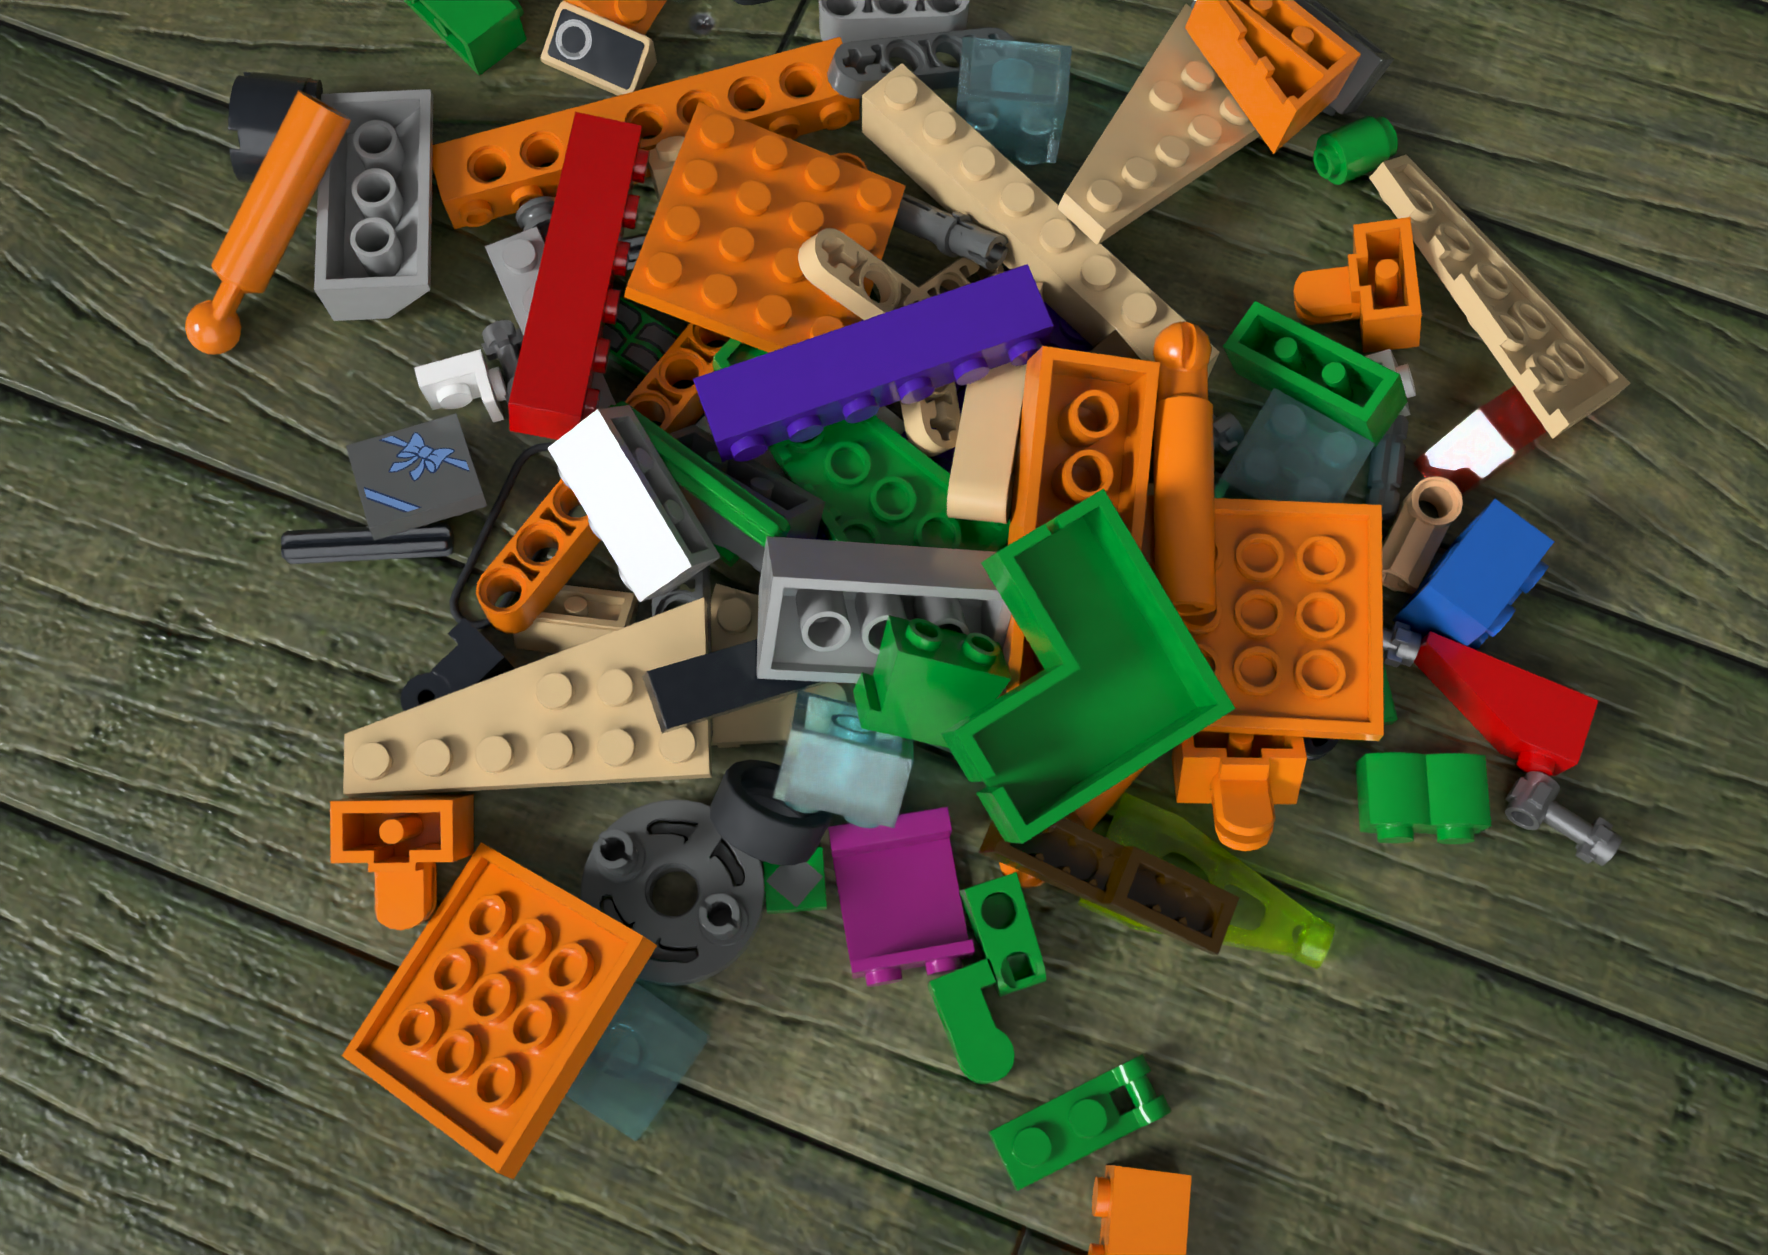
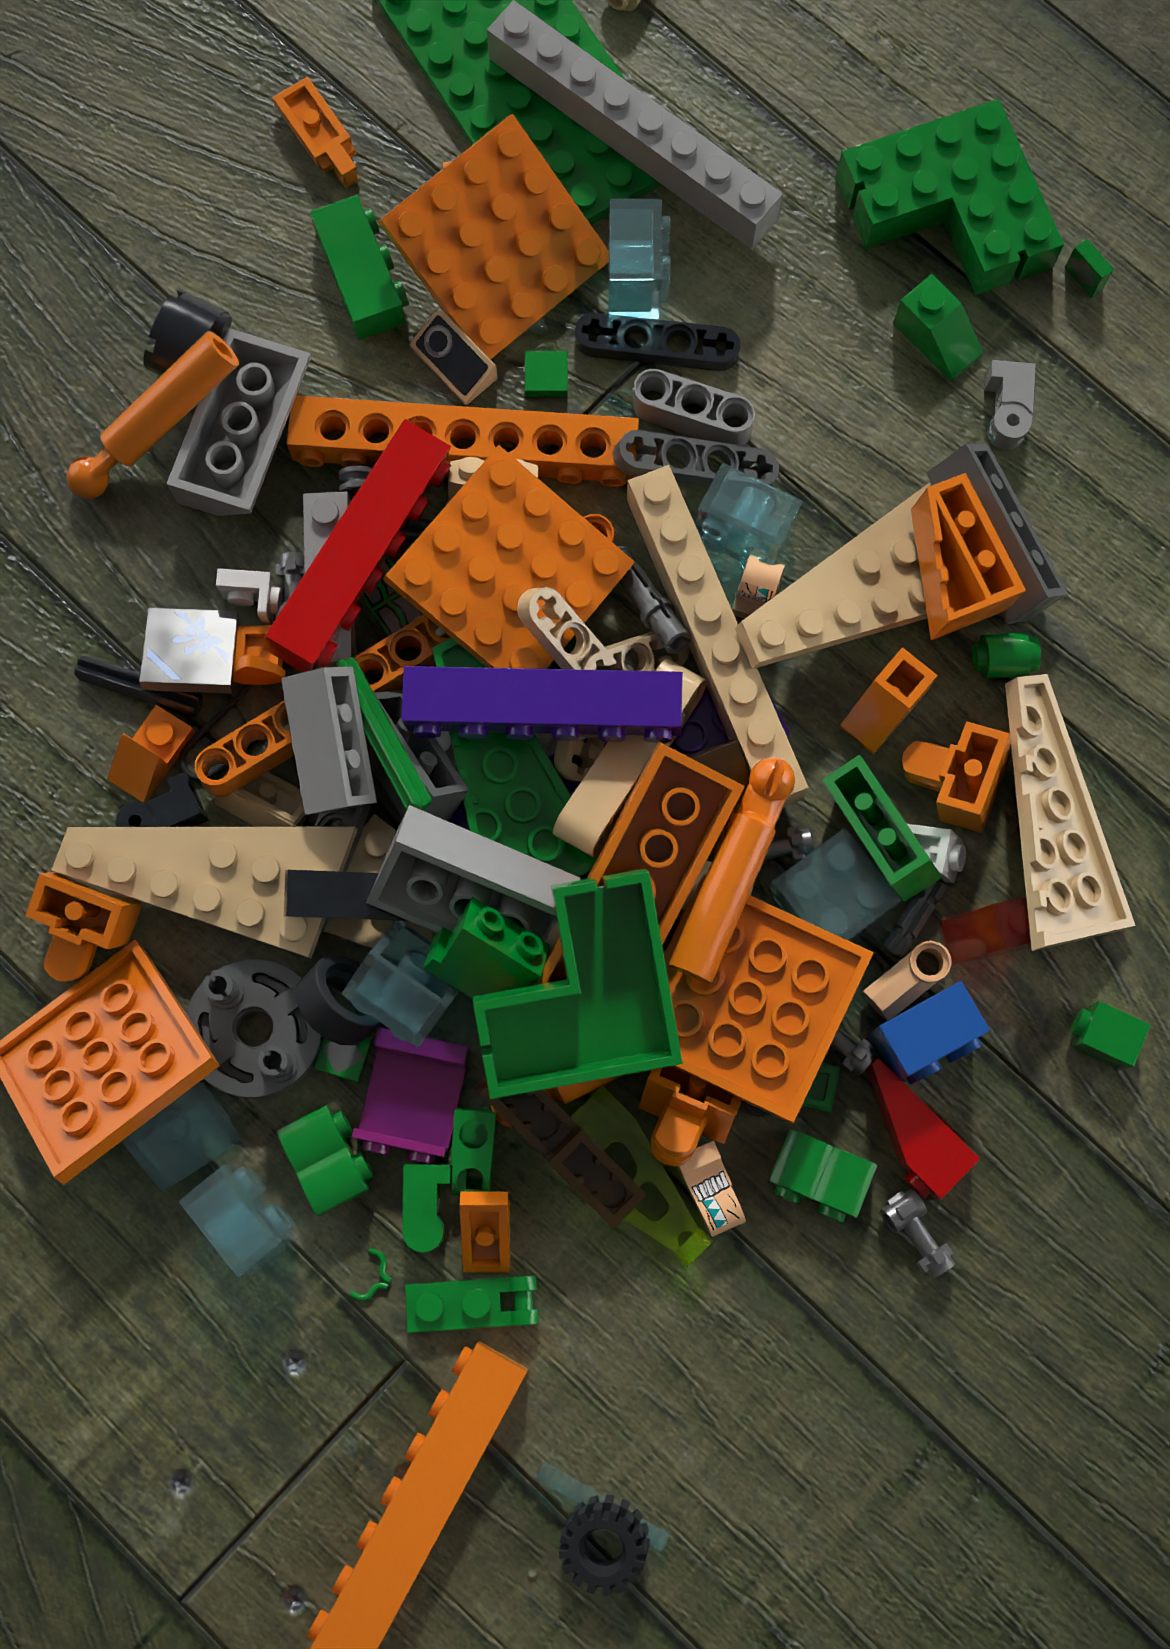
camera: 25 degrees right, 5 degrees up
none -> orange slope [107,705,195,803]
none -> clear light blue brick [179,1164,297,1278]
none -> orange tile [233,625,286,685]
none -> green brick [276,1105,374,1216]
none -> green piece [349,1247,391,1302]
none -> orange slope [460,1191,510,1273]
none -> green tile [525,351,568,397]
none -> light nougat leg [676,1141,746,1237]
none -> light nougat leg [732,554,785,619]
none -> orange slope [839,647,938,755]
none -> green brick [1071,1001,1151,1070]

